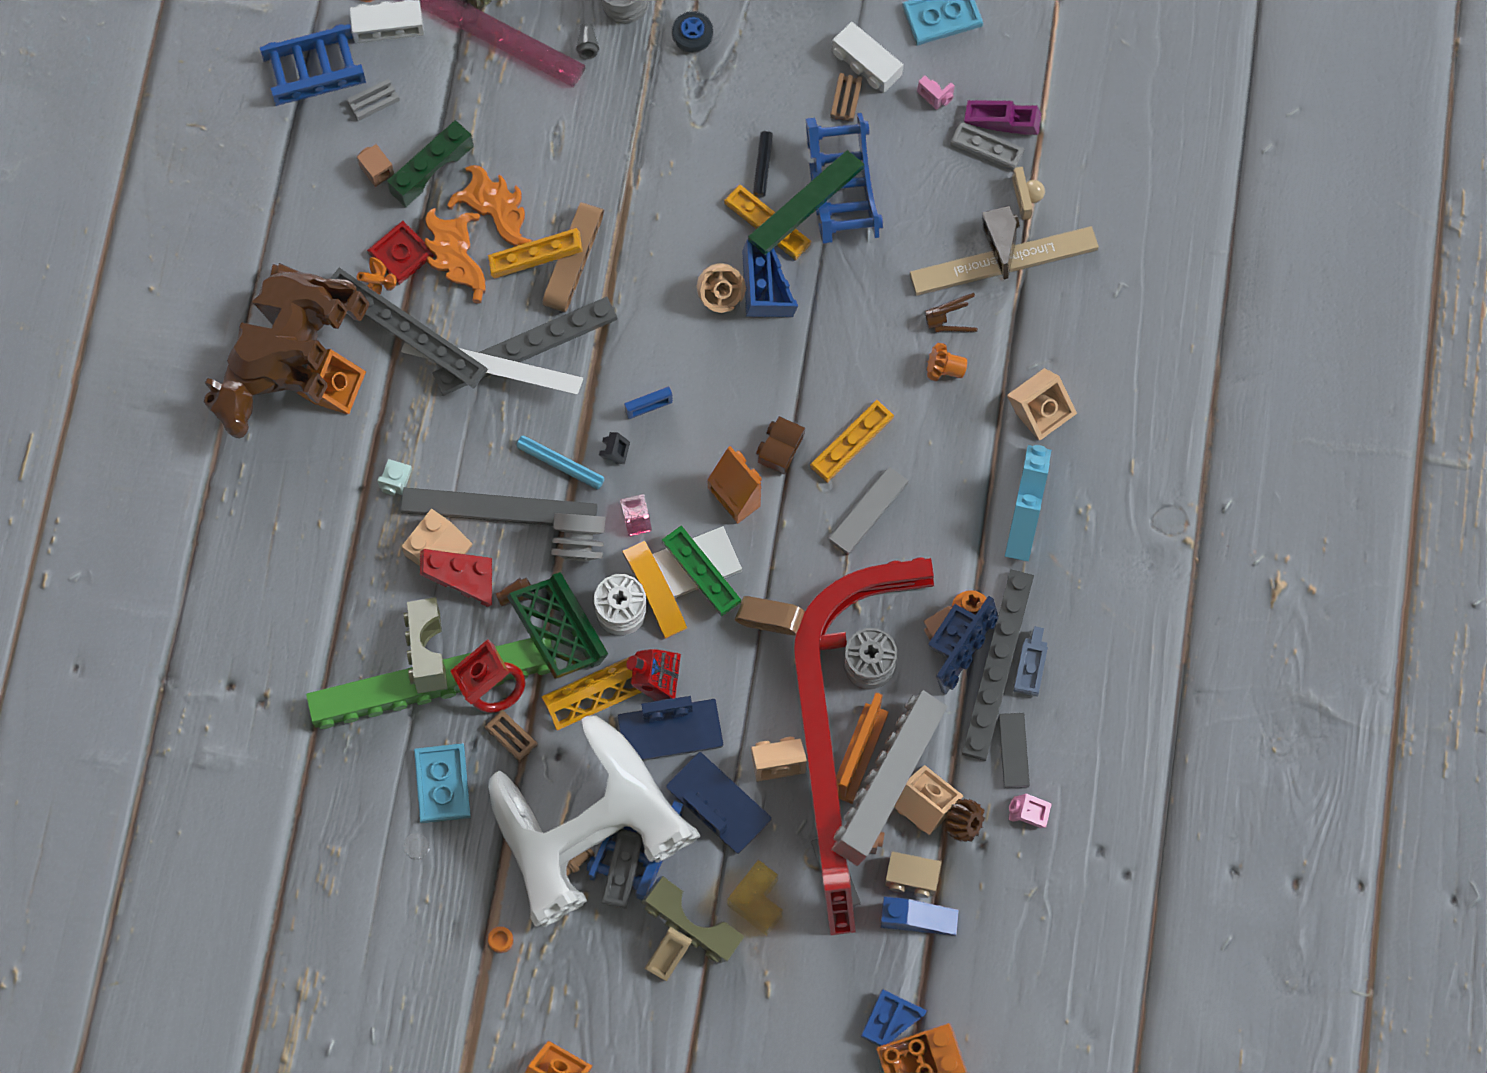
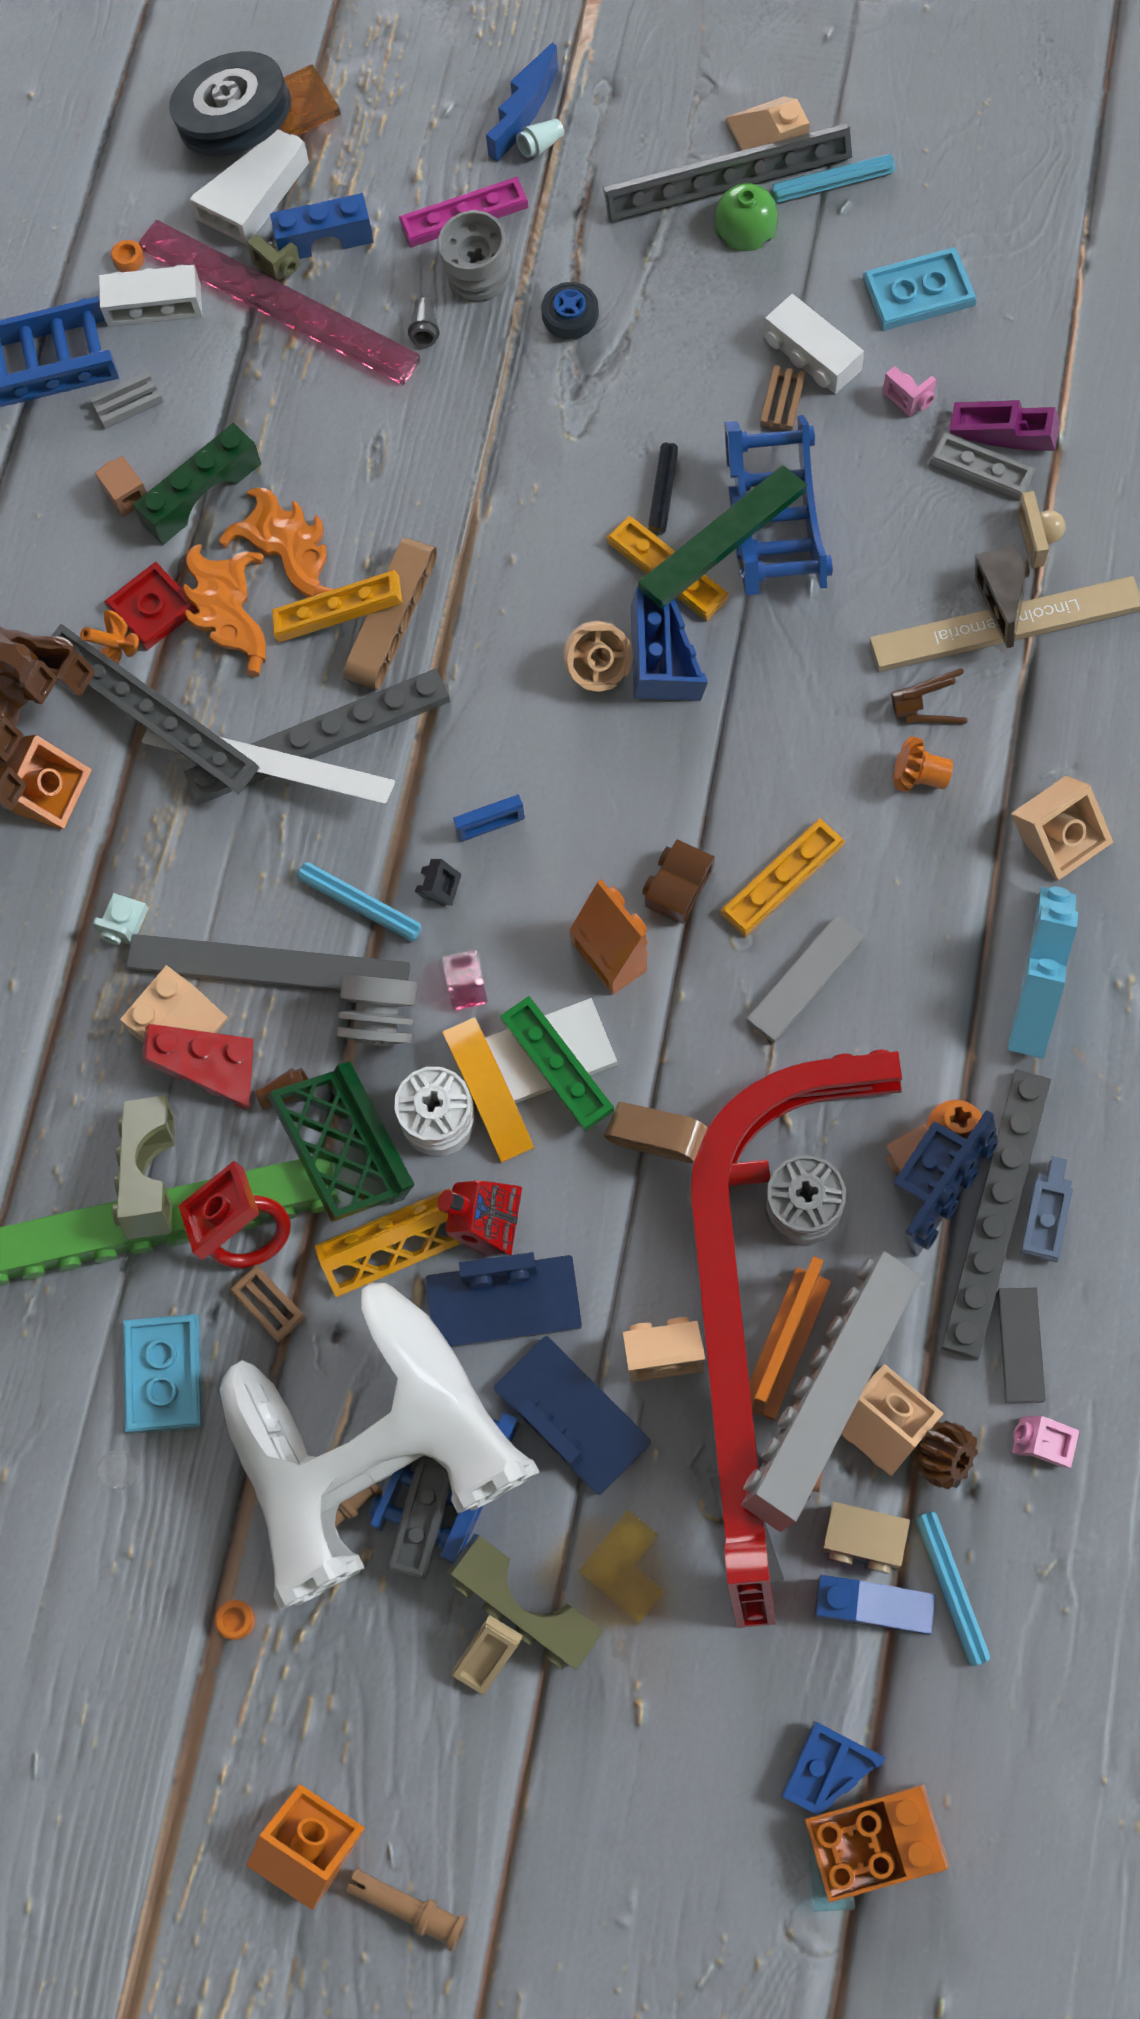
camera: 10 degrees right, 0 degrees up
none -> medium azure axle [916,1512,990,1666]

